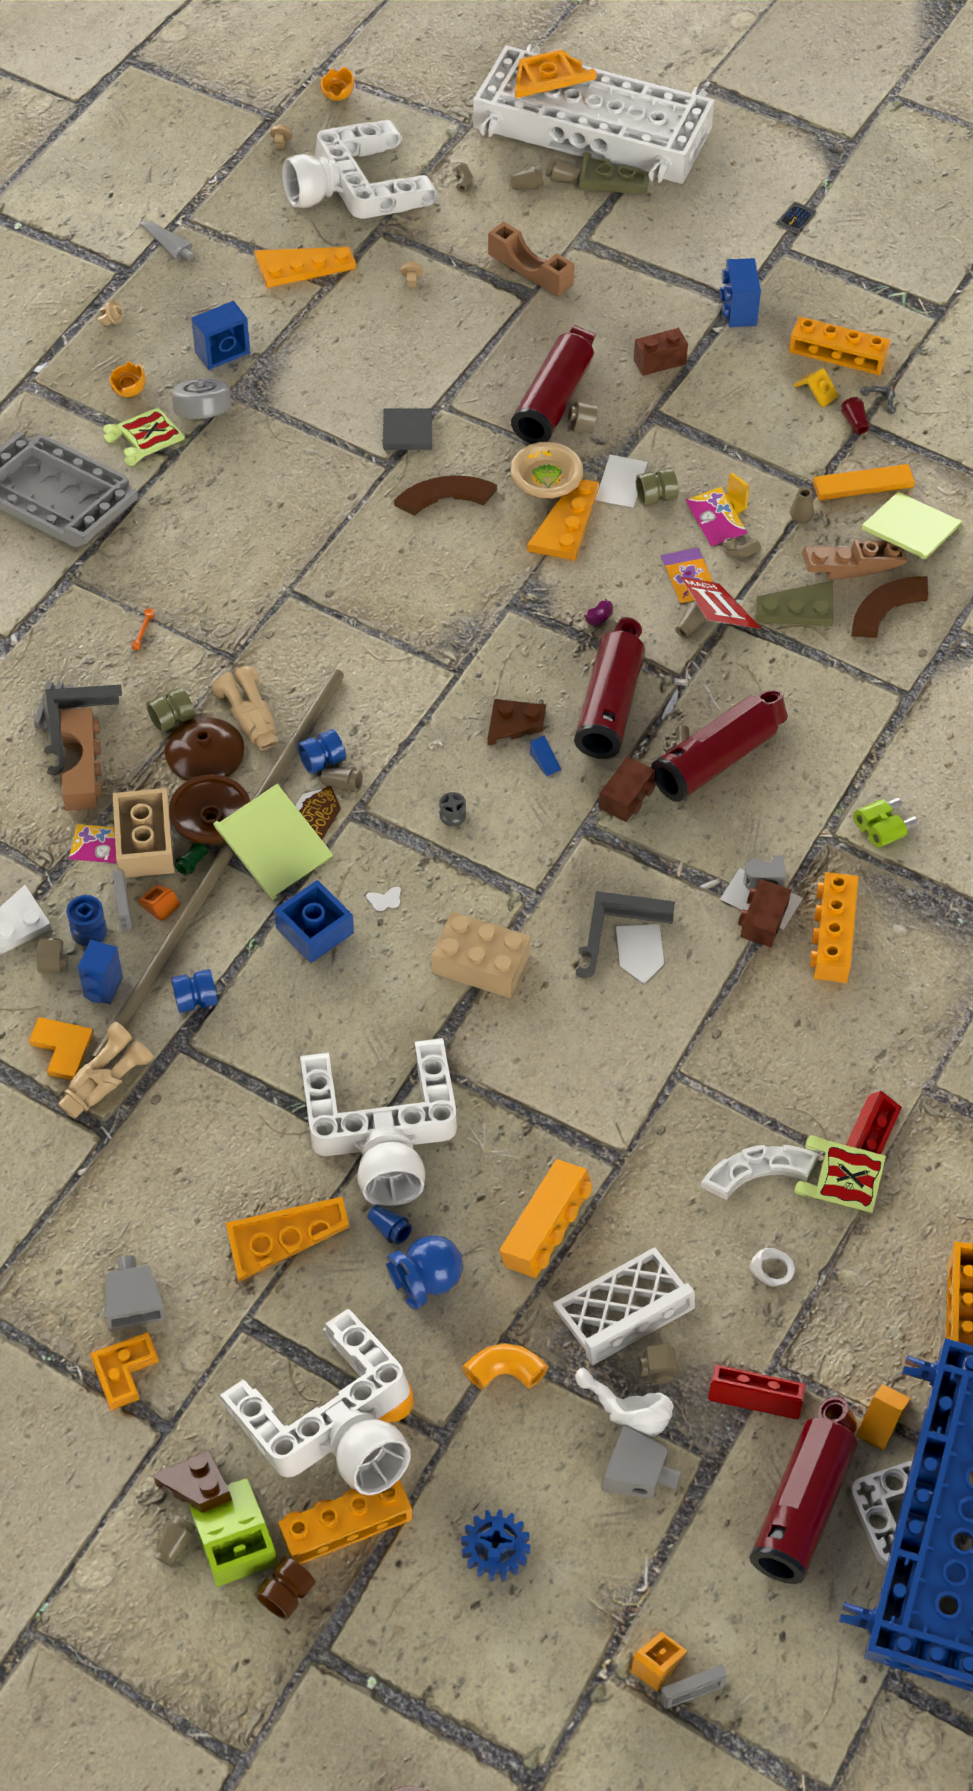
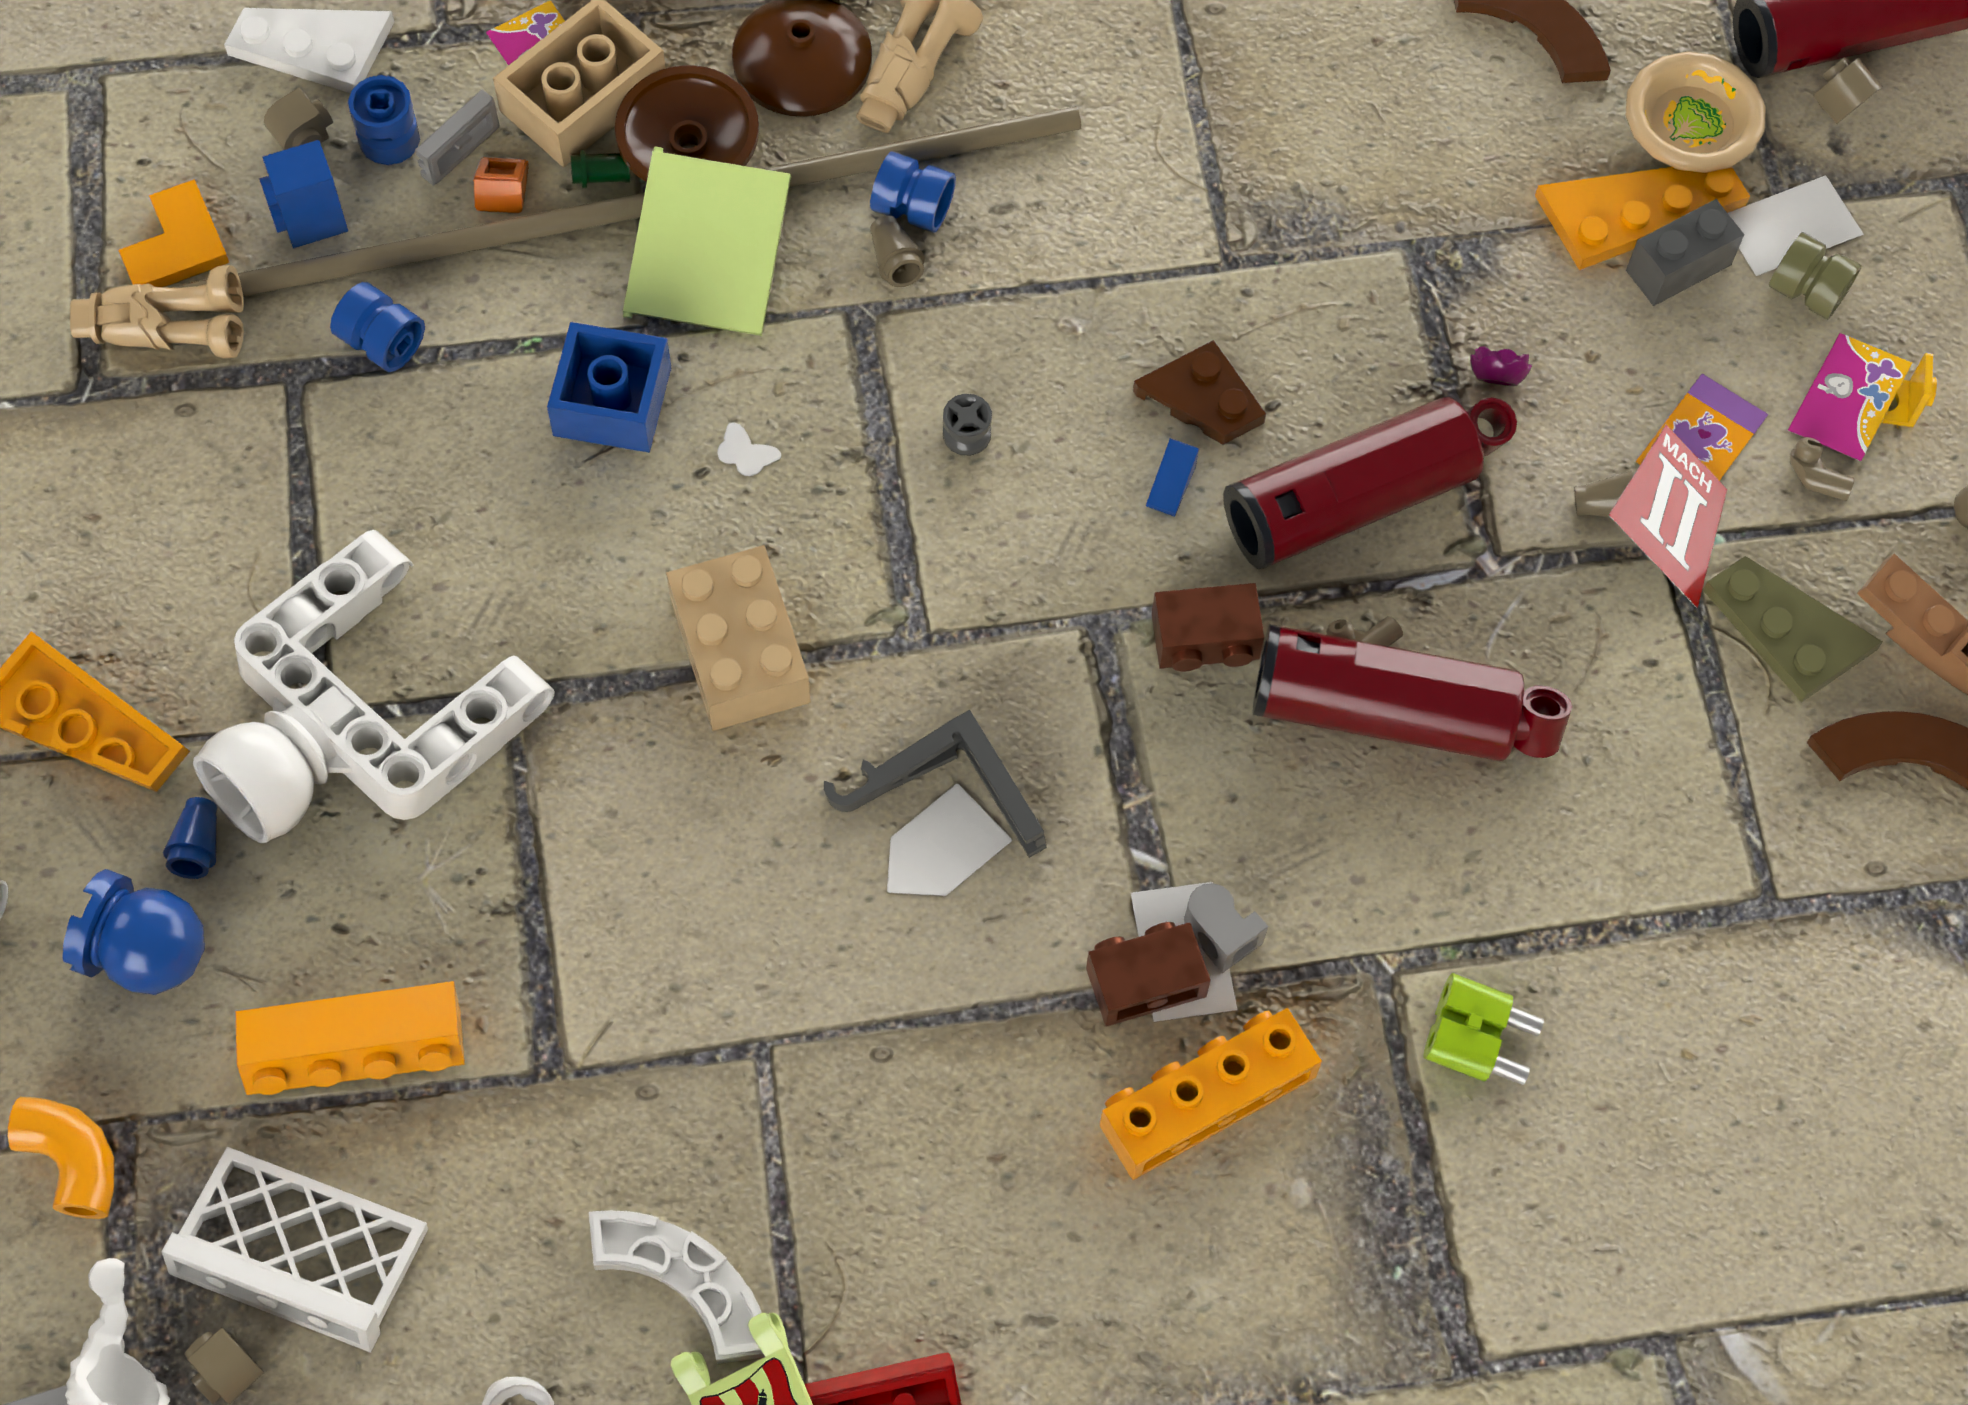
camera: 50 degrees right, 10 degrees up
reddish brown sticker [295,786,341,840] -> none
none -> dark grey brick [1626,199,1745,306]

